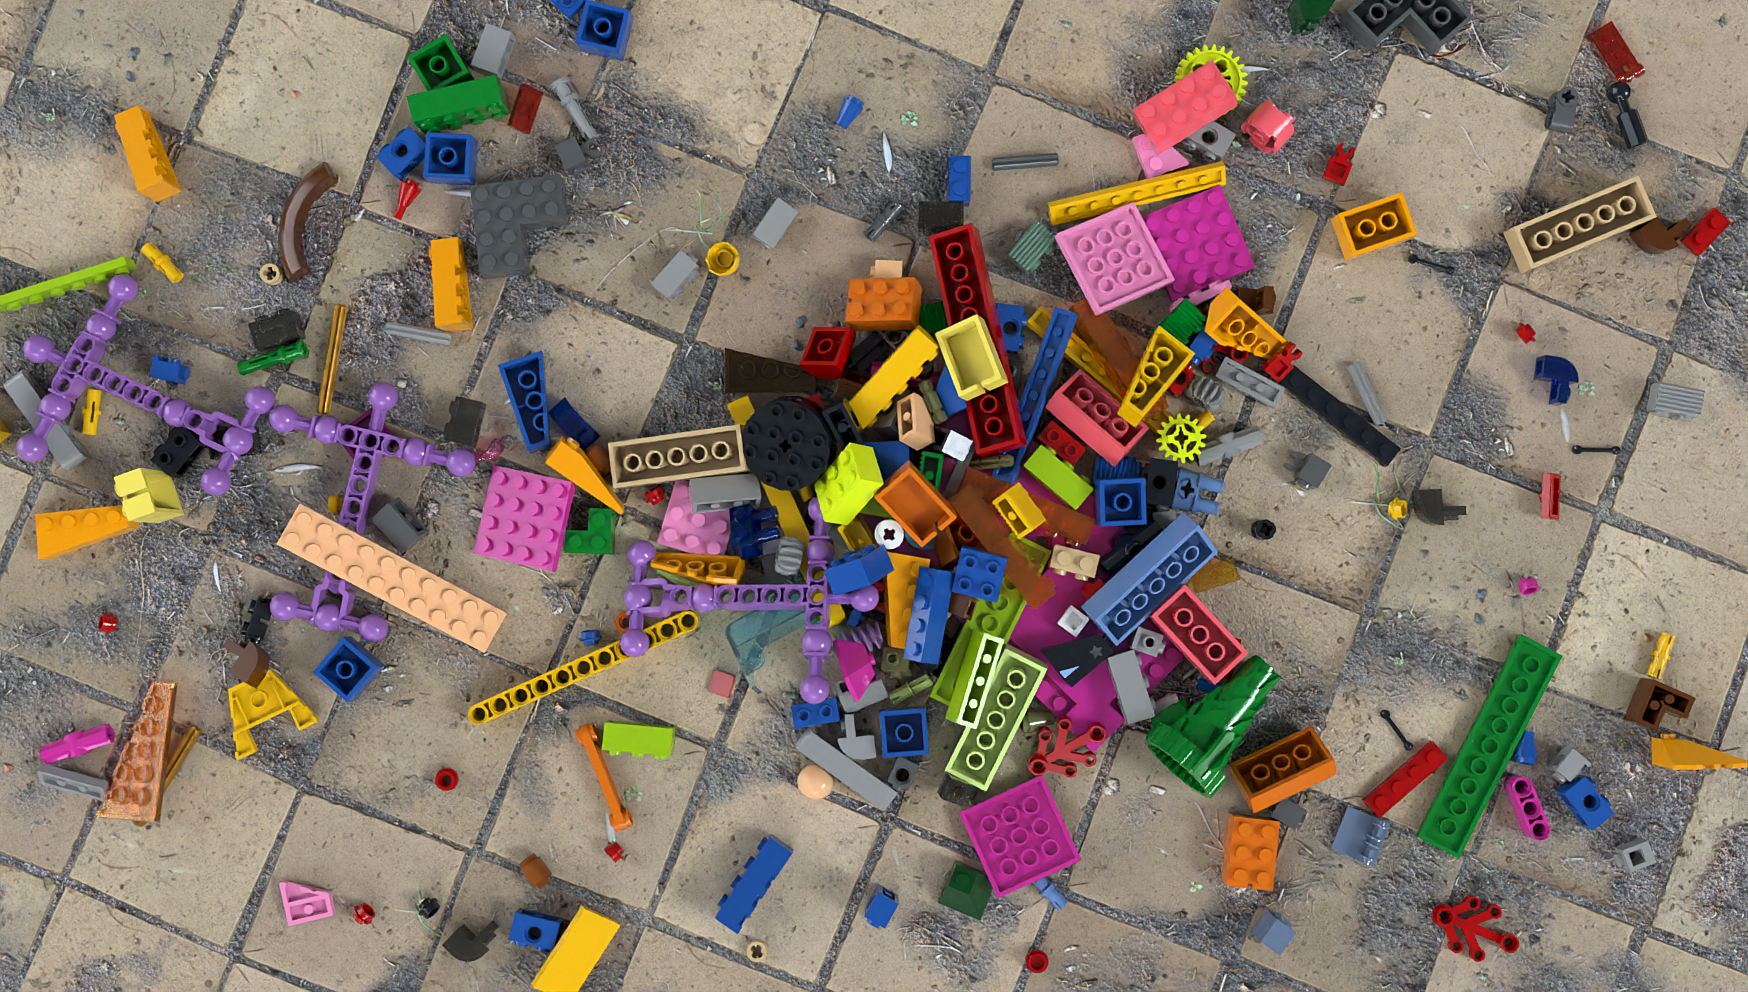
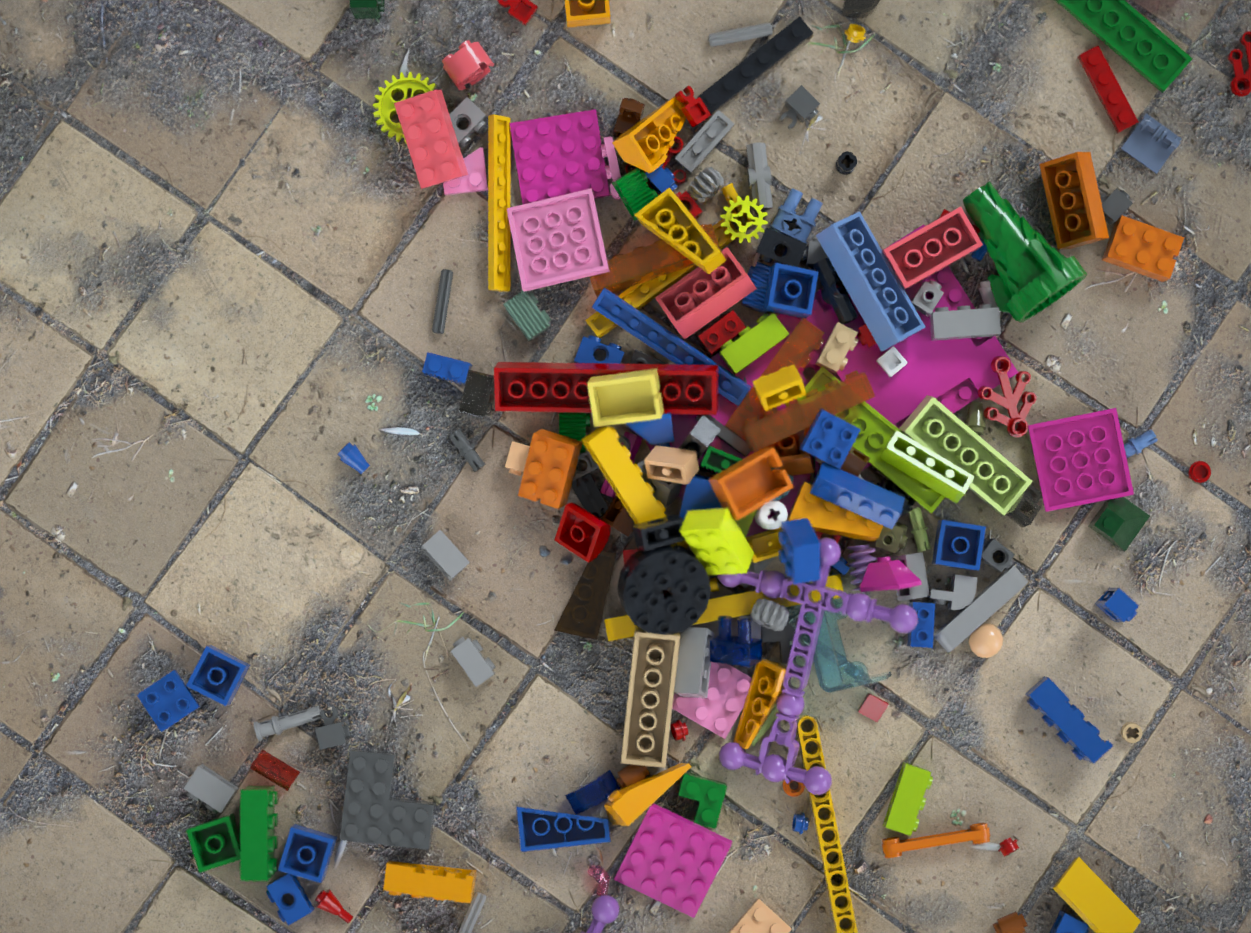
camera: 85 degrees left, 0 degrees up
clear smoke brick [443,396,486,448] -> none
yellow hair [705,242,740,277] -> none
olive axle [918,380,947,424] -> none
olive axle [970,454,1014,470] -> none
black slope [1040,633,1114,687] -> none
clear yellow plate [1191,558,1240,593] -> none
sand blue brick [1251,910,1296,956] -> none
black hinge [1380,710,1413,751] -> none

